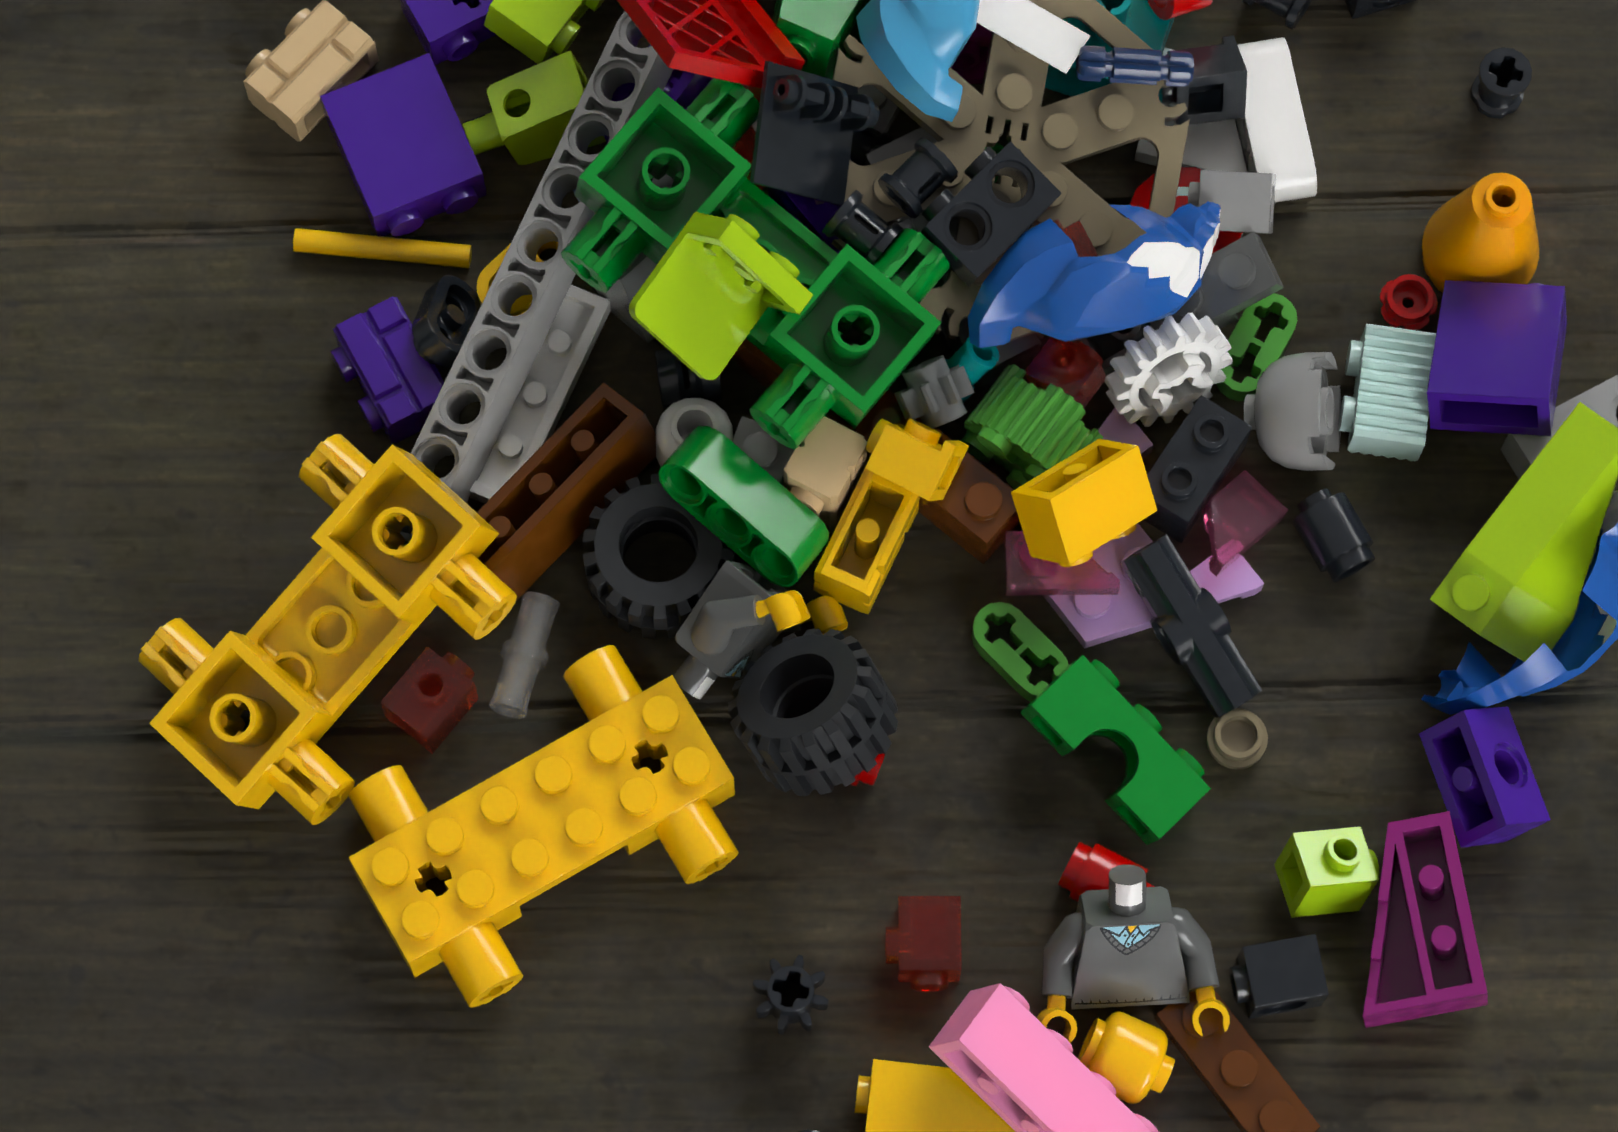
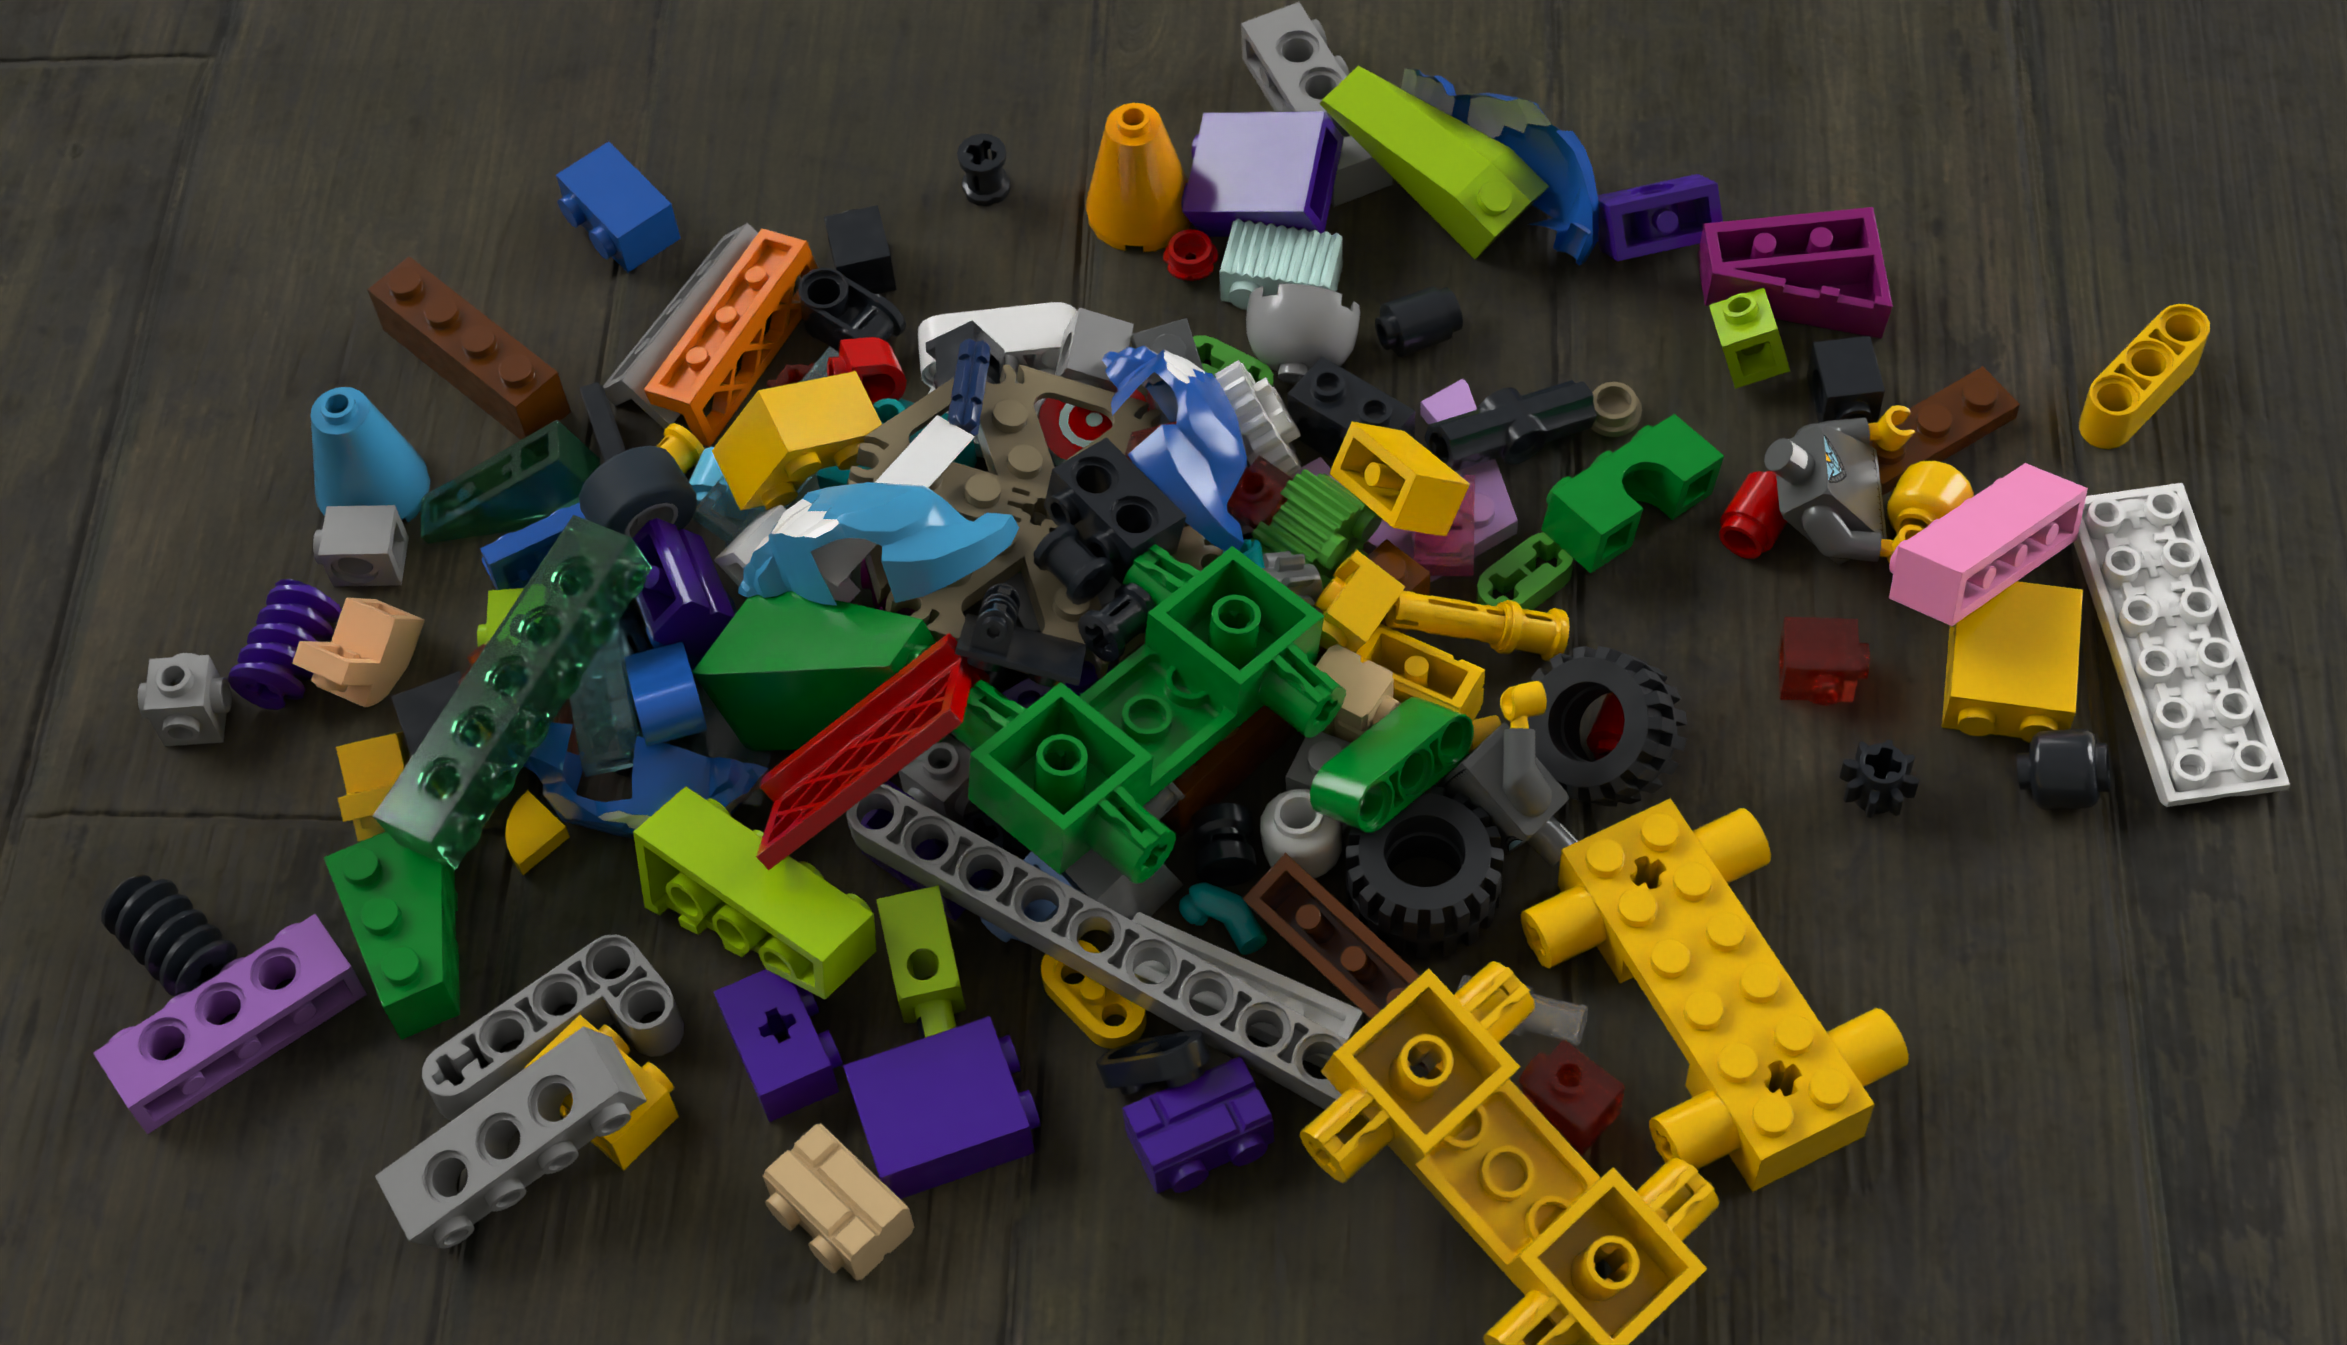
camera: 80 degrees left, 15 degrees down
yellow bar [293,228,472,268] -> none
lime bracket [629,212,813,380] -> none
clear pink tile [1202,470,1288,577] -> none
none -> teal arm [1179,882,1268,955]
none -> yellow pin [1385,591,1570,662]

